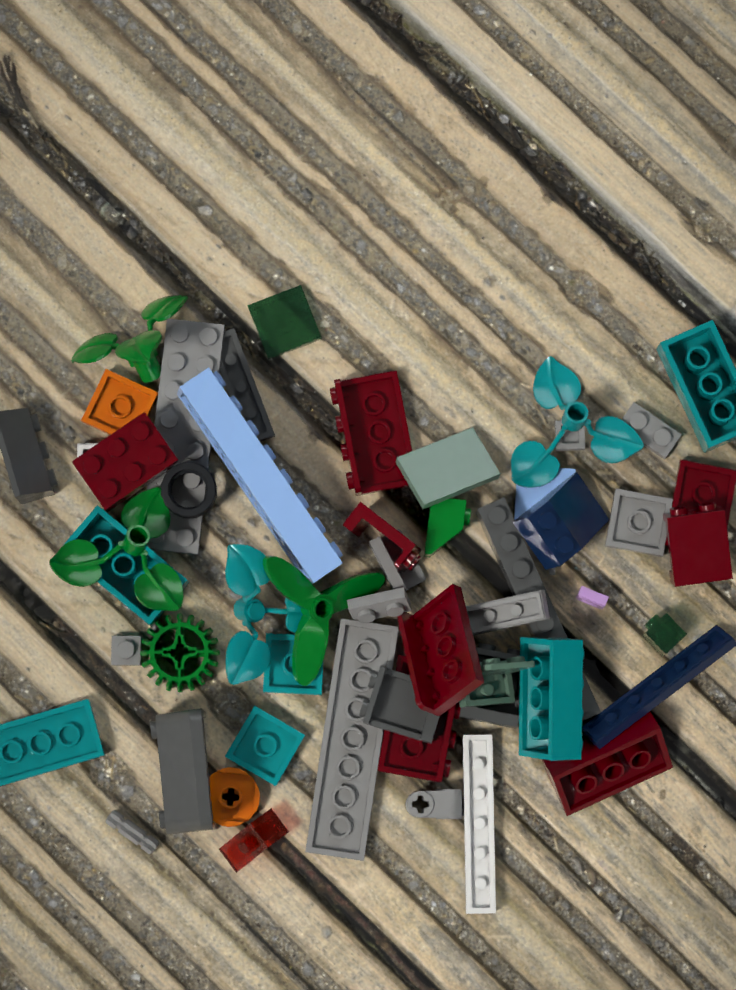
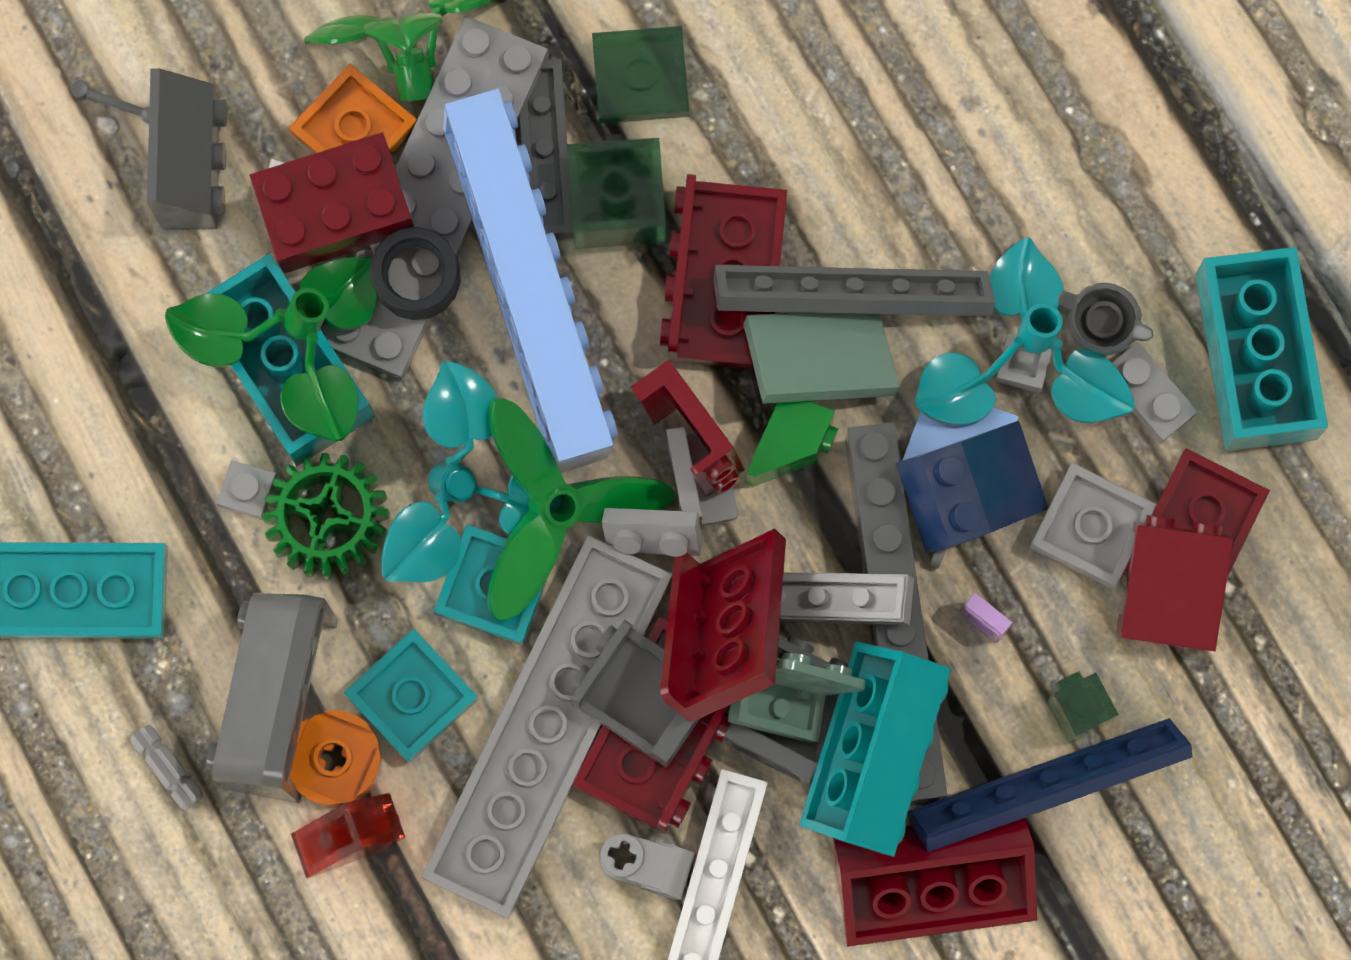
camera: 20 degrees right, 5 degrees down
none -> clear green brick [567,138,666,249]
none -> dark grey plate [713,265,995,316]
none -> dark grey hair [1058,282,1154,355]

